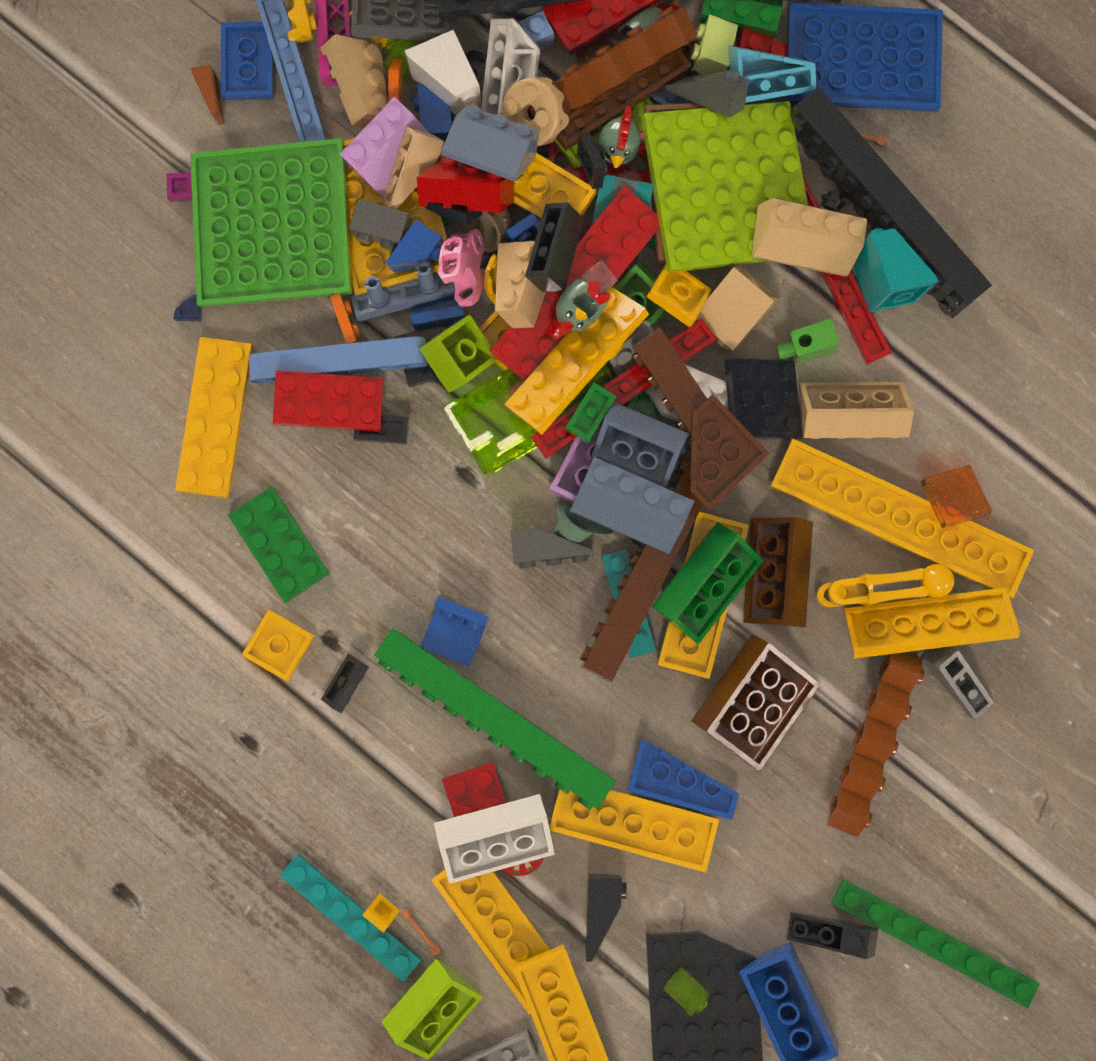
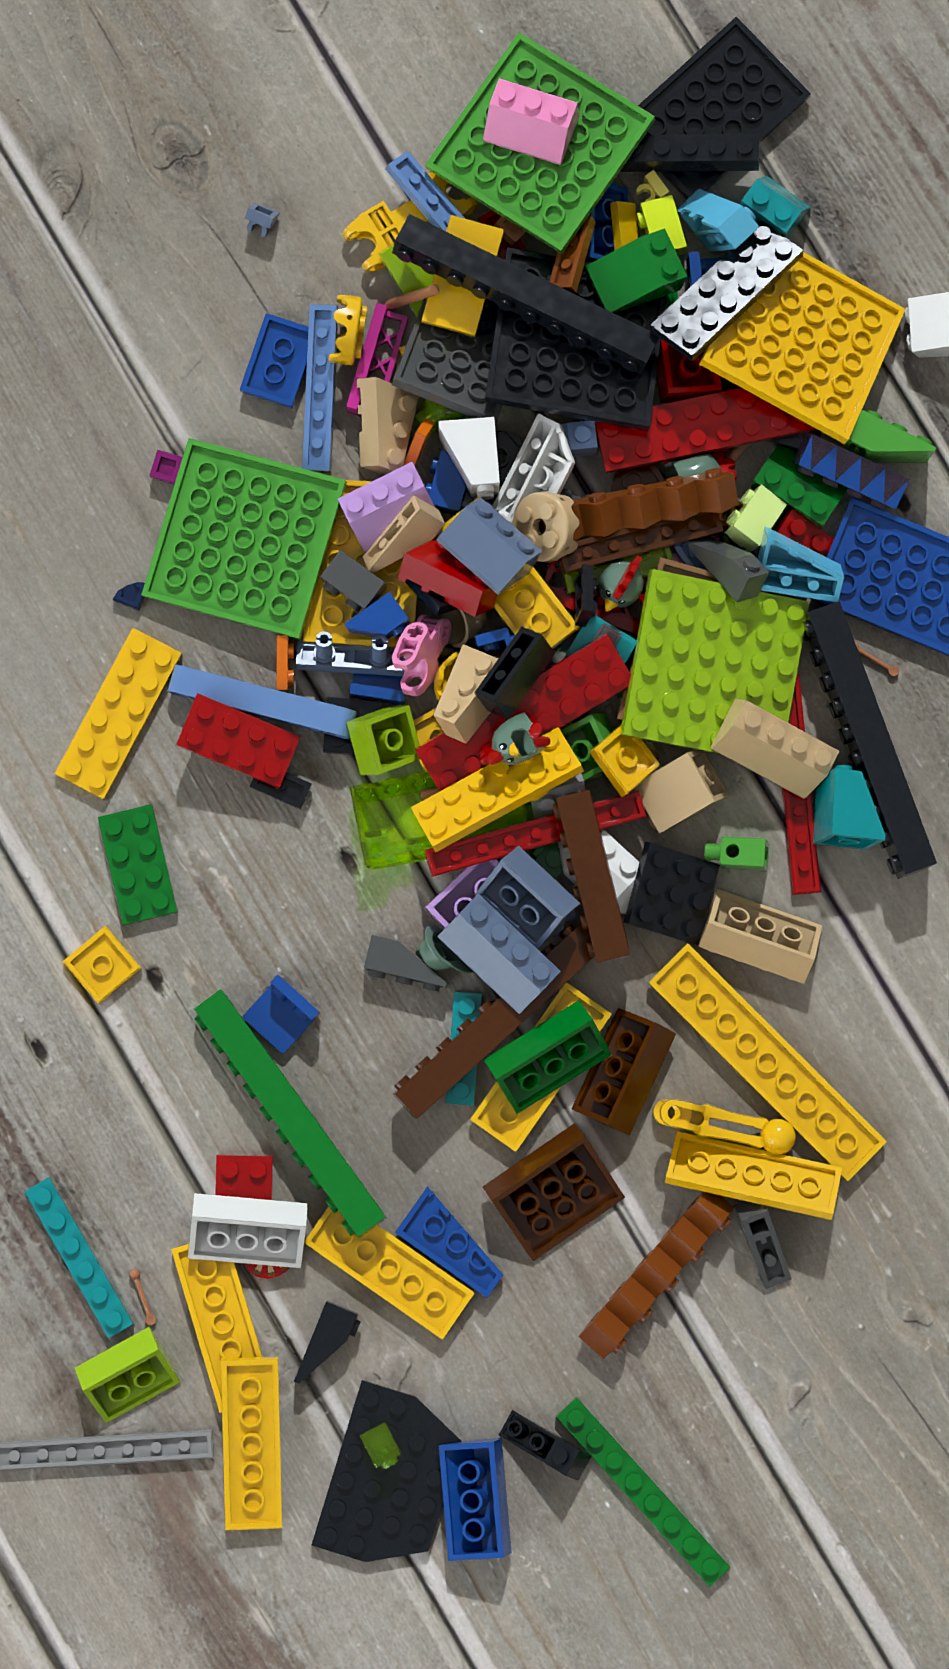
camera: 15 degrees right, 0 degrees up
dark orange slope [191,65,224,124] -> none
black plate [321,653,369,713] -> none
yellow plate [363,893,401,932] -> none
green plate [565,382,617,443] -> none
clear tile [580,259,618,293] -> none
reddish brown plate [690,394,770,511] -> none
black plate [821,191,846,212] -> none
clear orange plate [920,465,992,529] -> none

